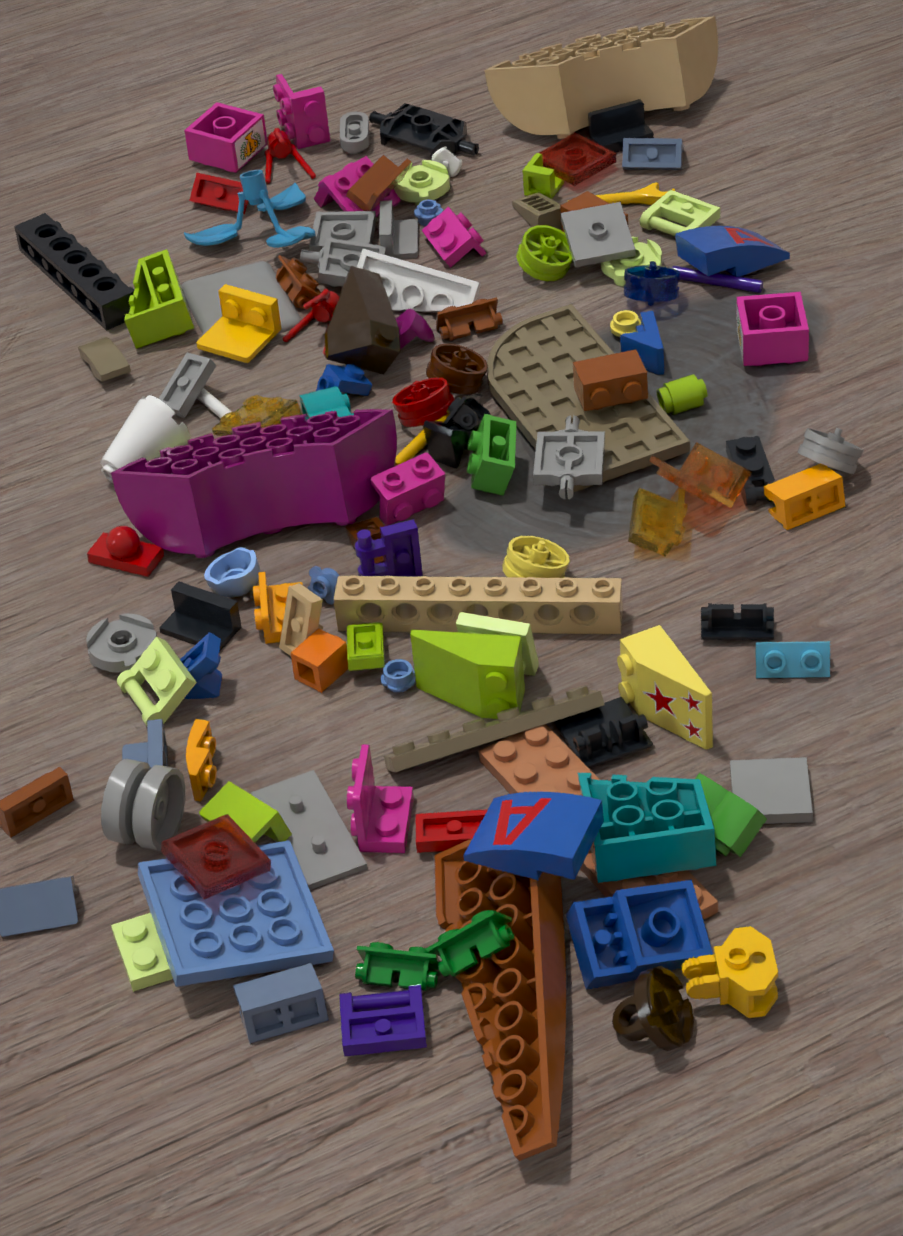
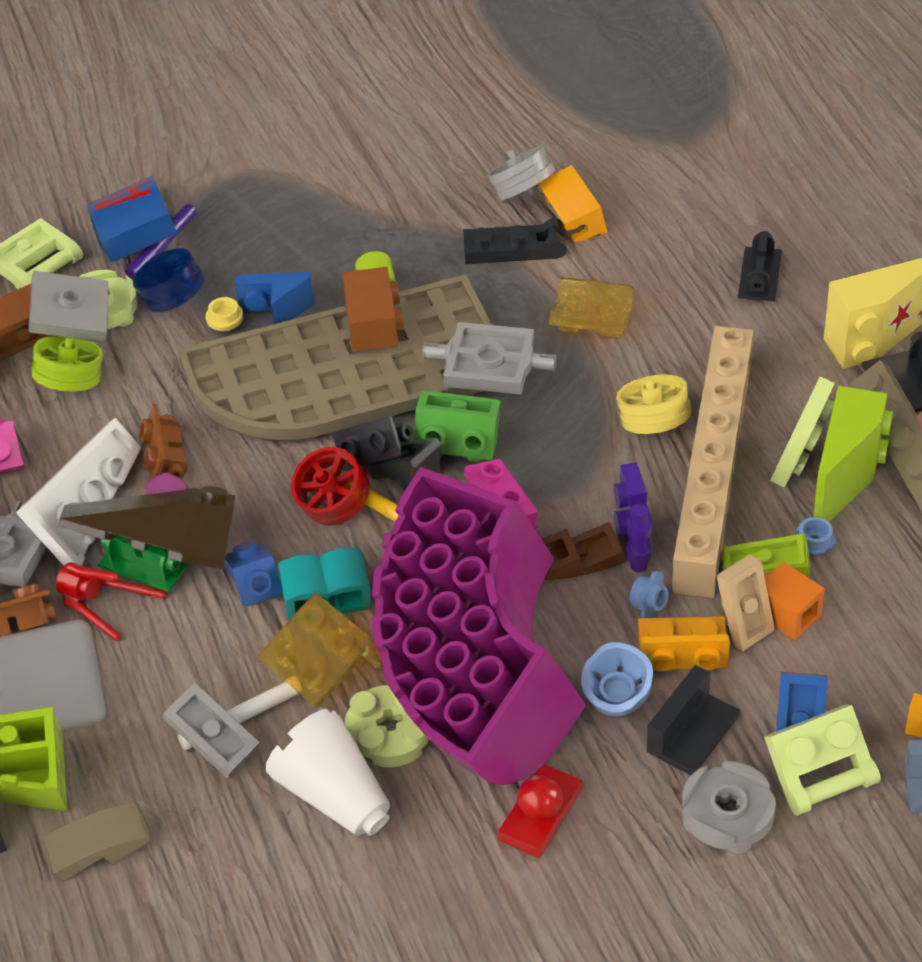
camera: 85 degrees left, 5 degrees up
yellow bracket [196,284,282,363] -> none
reddish brown wheel [426,344,488,395] -> none
clear orange bracket [649,442,752,508] -> none
dark pink brick [736,292,809,366] -> none
medium azure hinge [755,641,830,678] -> none

